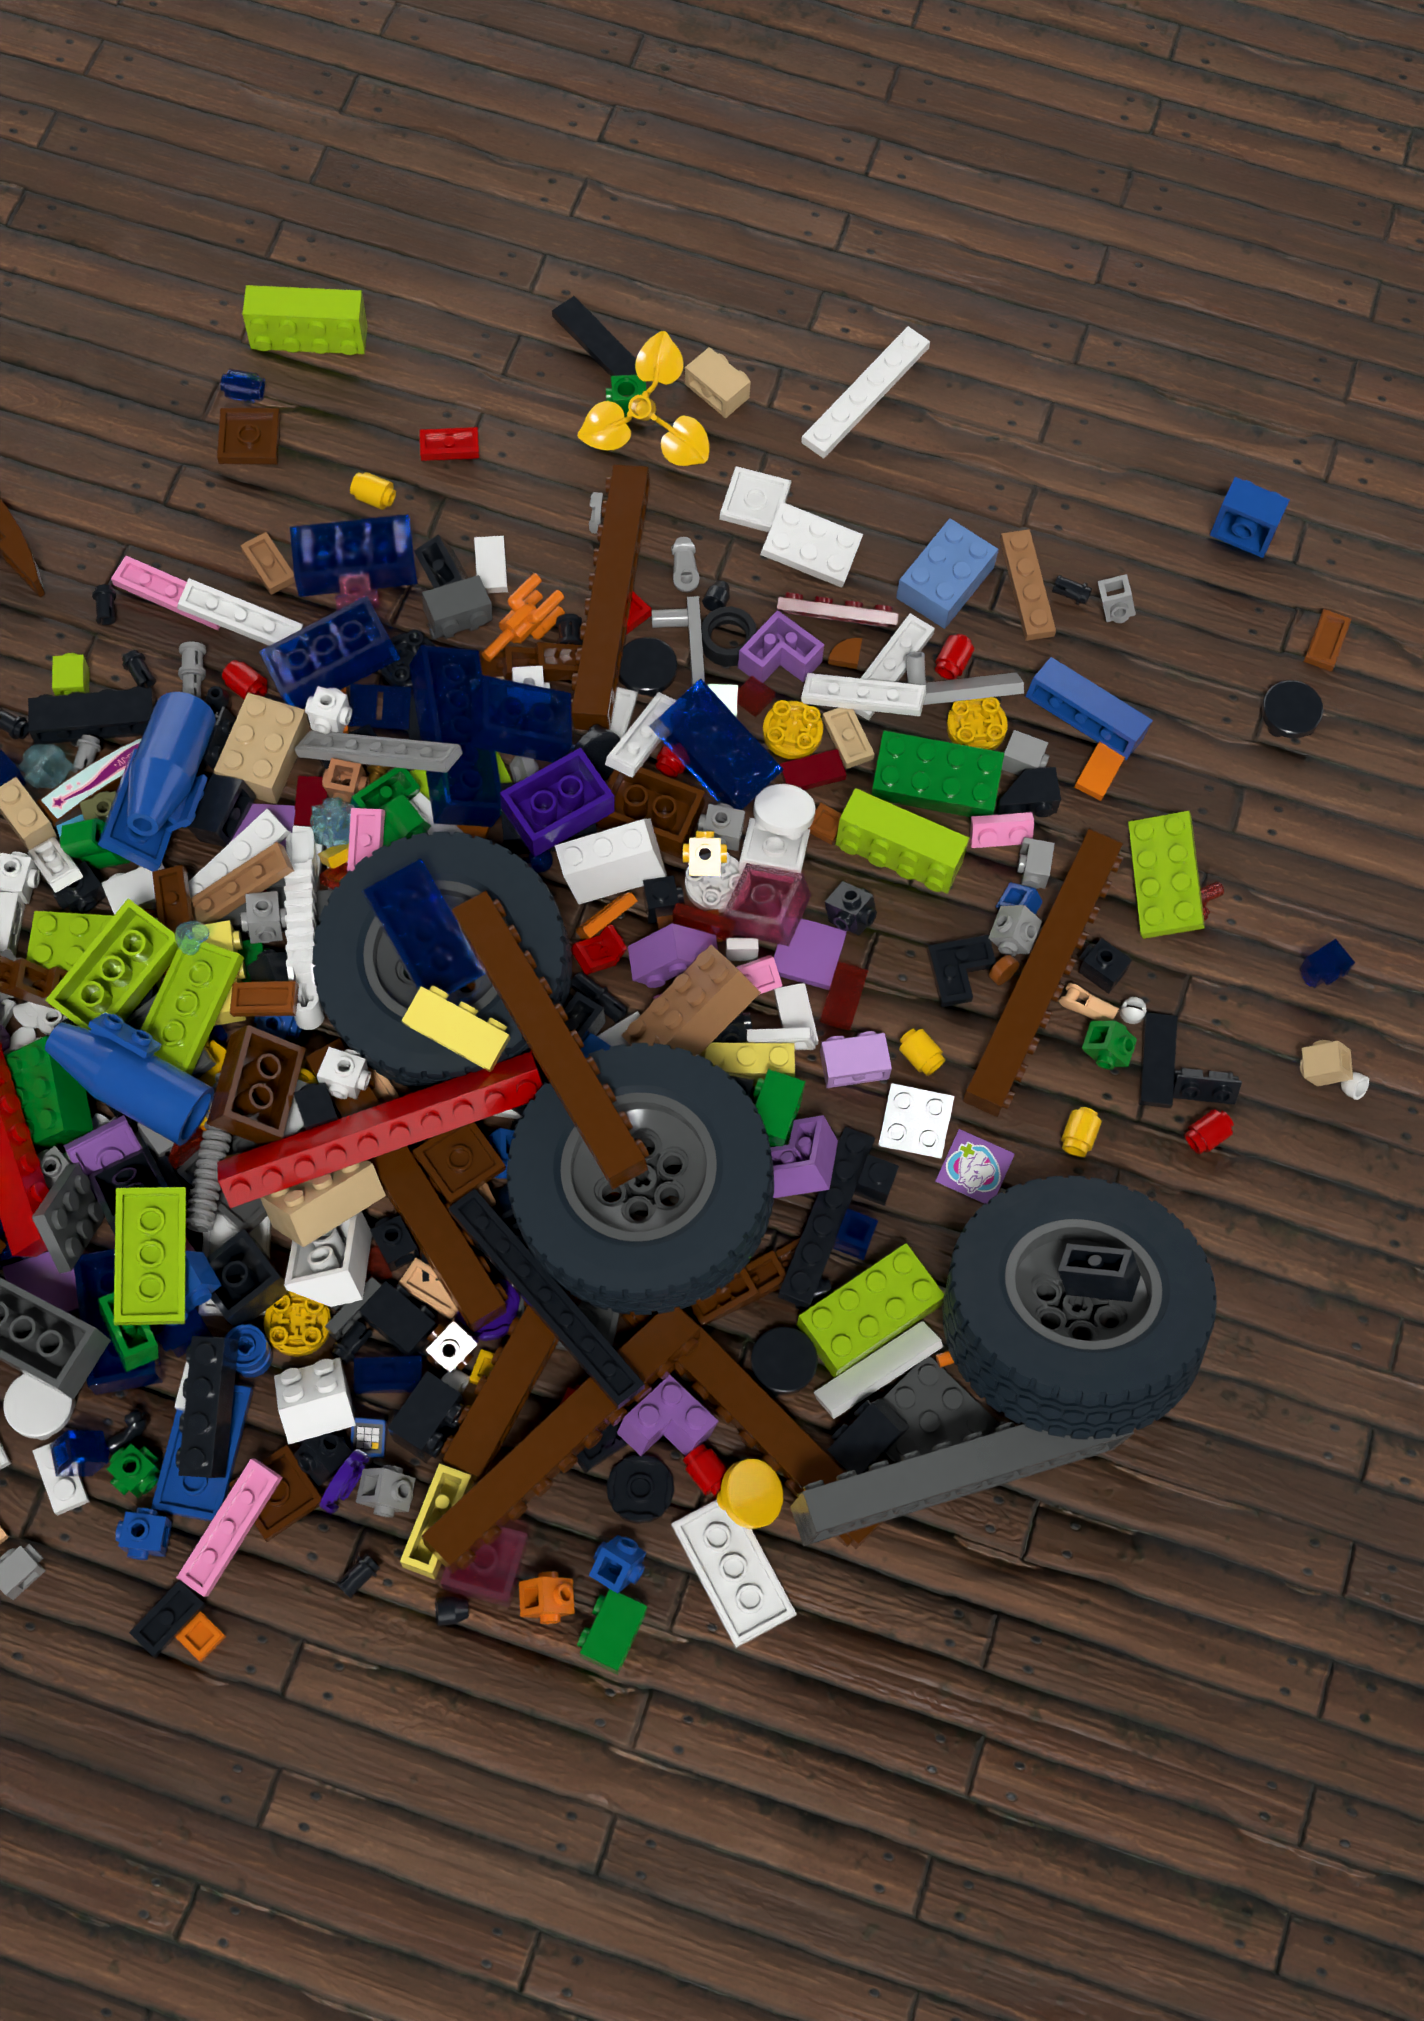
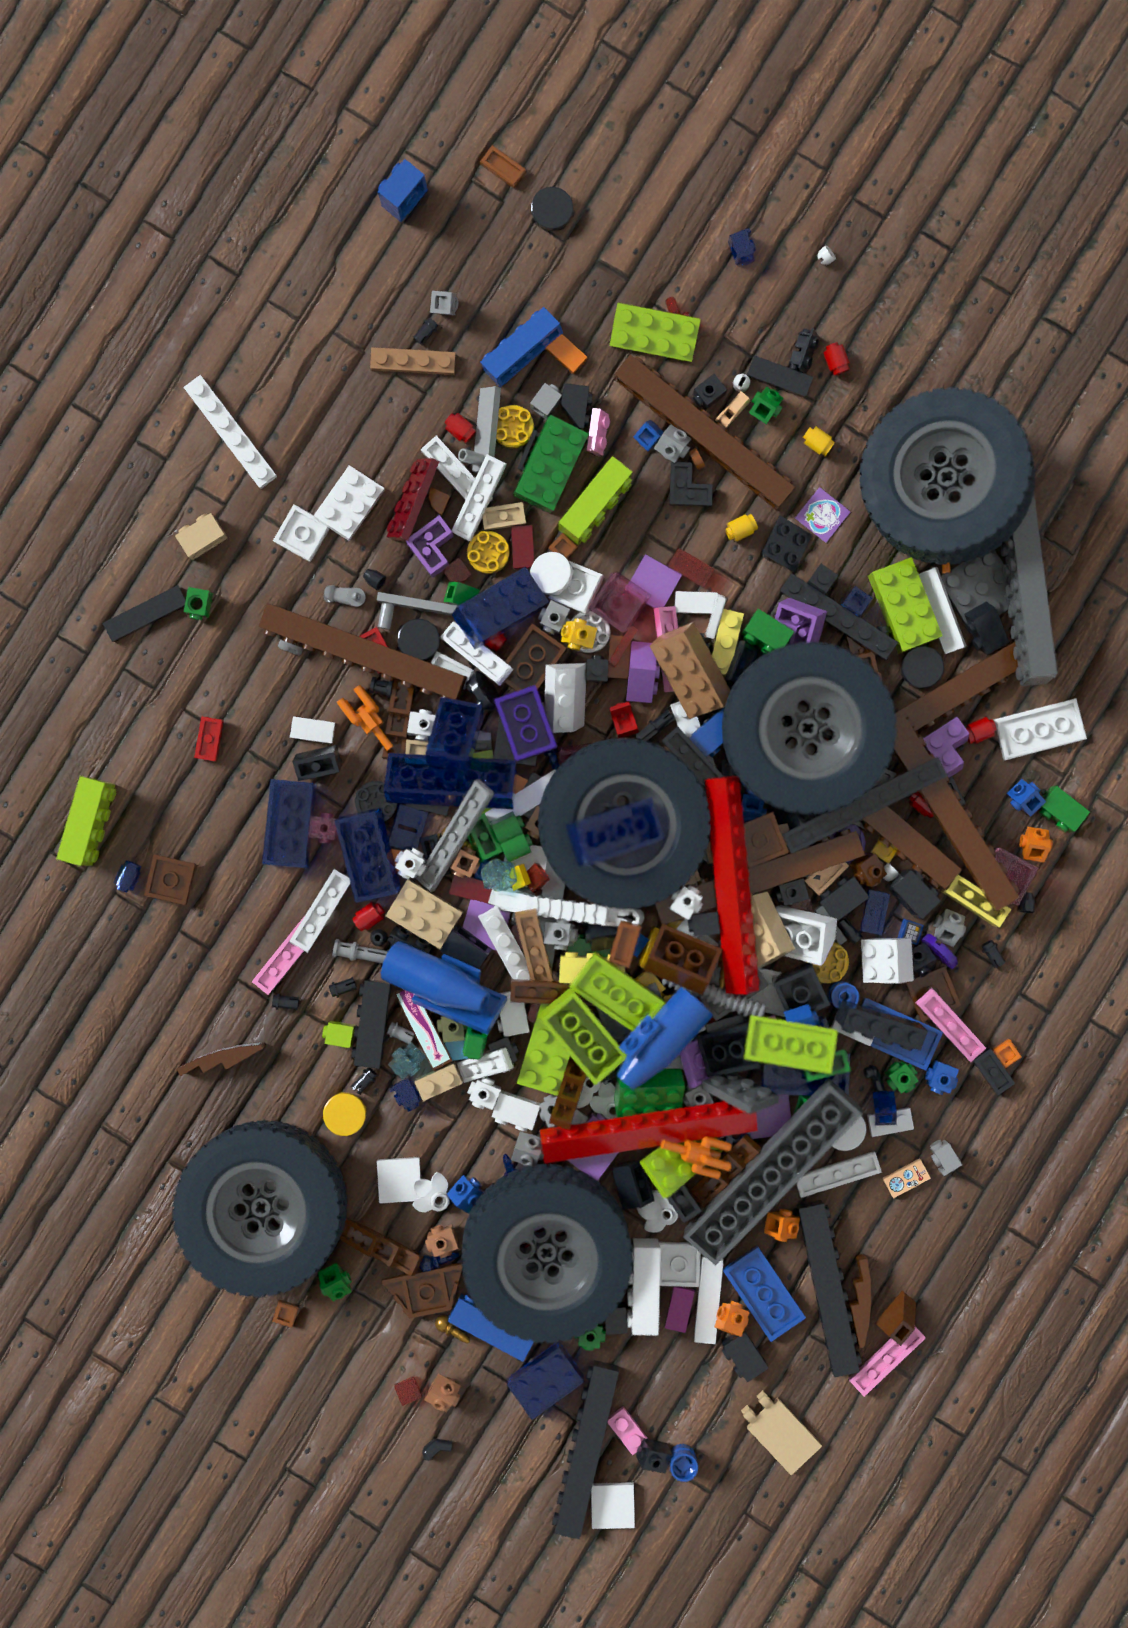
camera: 75 degrees left, 20 degrees up
clear light blue piece [175,921,210,955] -> none
medium nougat plate [240,532,297,595] -> none
bright pink plate [347,808,385,872] -> none
yellow brick [350,472,396,510] -> none
light yellow brick [402,986,511,1072] -> none
dark grey brick [422,575,492,640] -> none
reddish brown brick [451,891,649,1190] -> none
orange tile [576,892,638,940] -> none
yellow plant [577,331,710,466] -> none
black tile [607,1454,674,1524] -> none
black tyre [701,606,757,667] -> none
yellow tile [717,1459,783,1530] -> none
white tile [726,938,758,961] -> none
lavender brick [820,1031,892,1088] -> none
black brick [825,881,877,936] -> none
medium blue brick [896,519,999,629] -> none
light grey brick [1017,837,1055,889] -> none
black brick [1058,1244,1141,1302] -> none
tan brick [1300,1040,1353,1087] -> none

